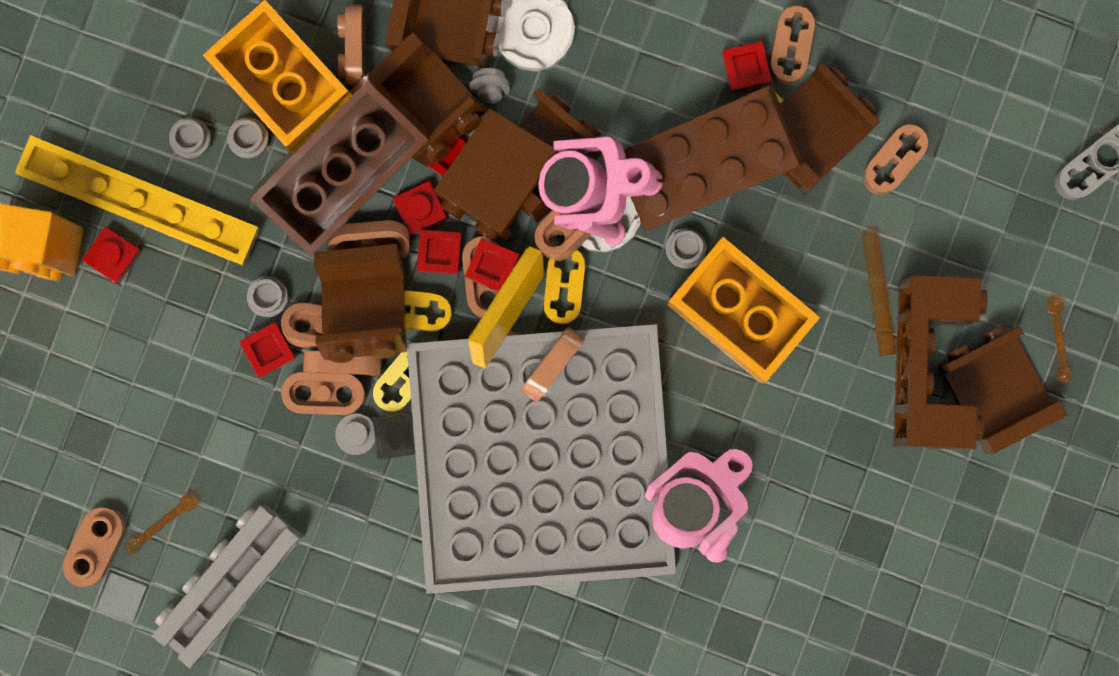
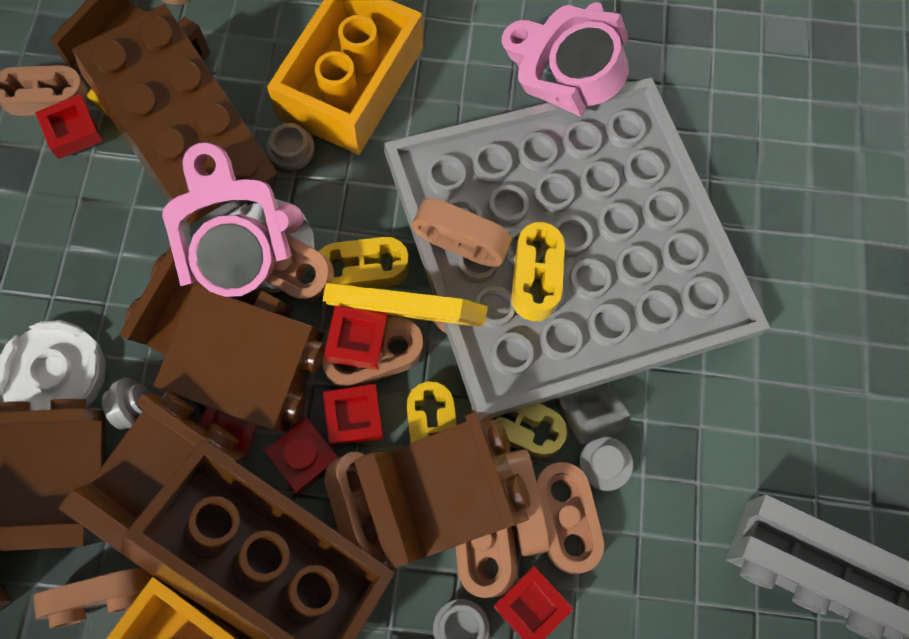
camera: 110 degrees left, 15 degrees down
none -> yellow beam [511,222,565,321]

